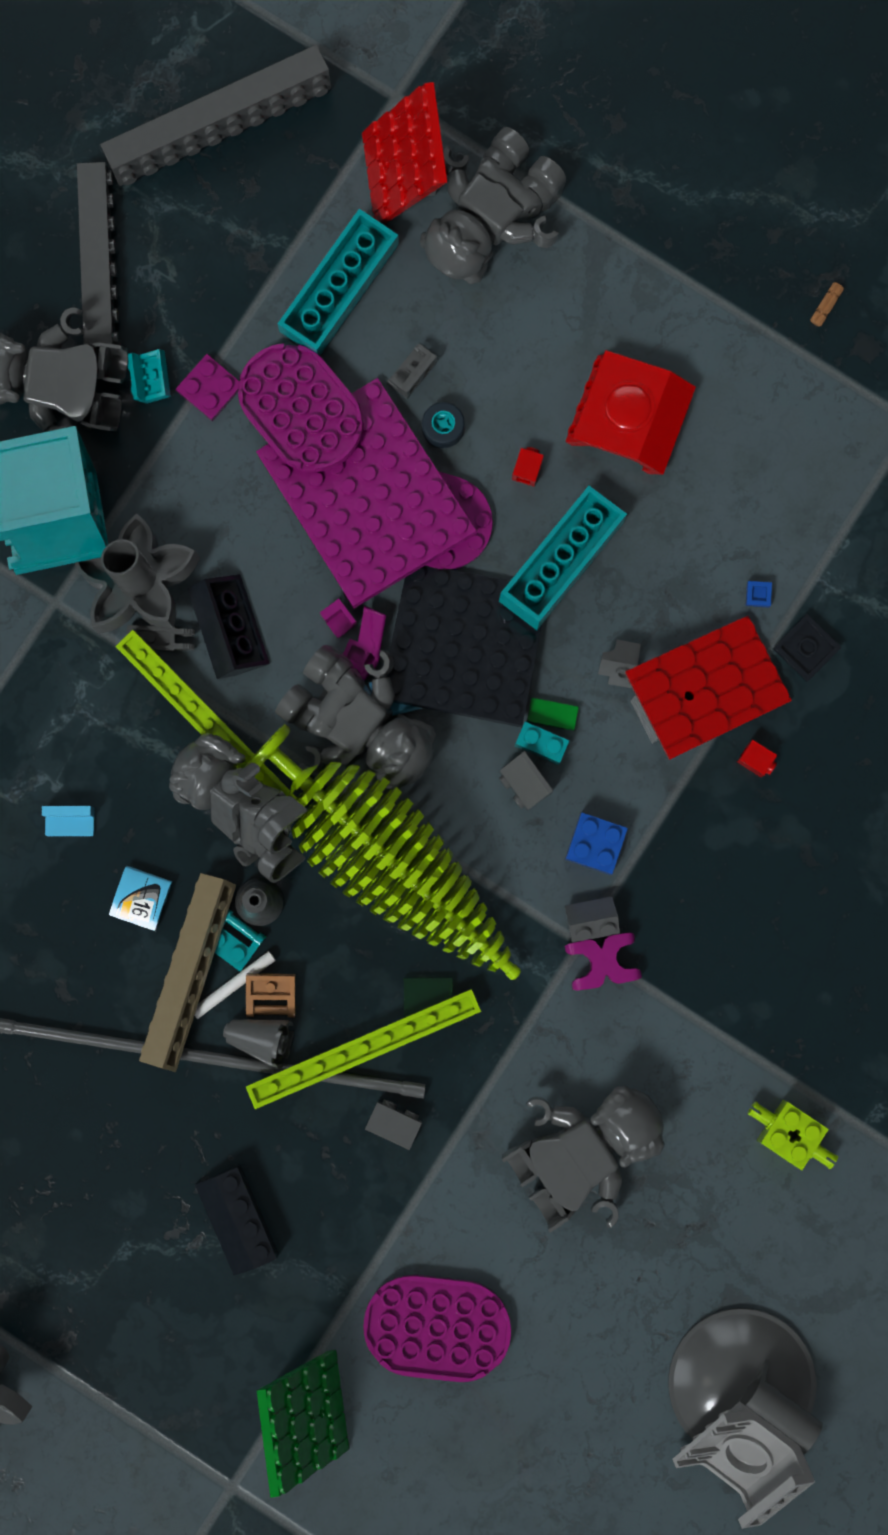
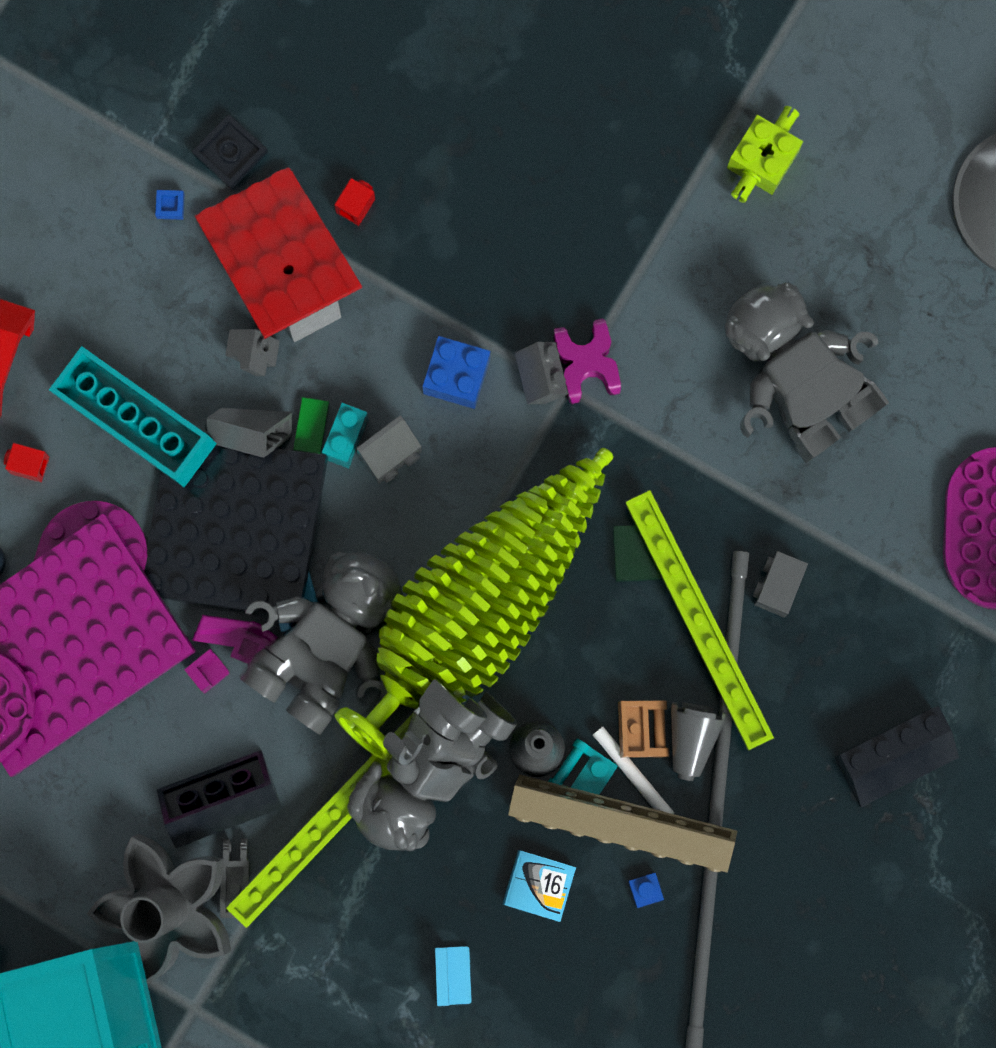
camera: 95 degrees left, 5 degrees down
none -> dark grey slope [205,408,292,458]
none -> blue plate [628,873,664,908]

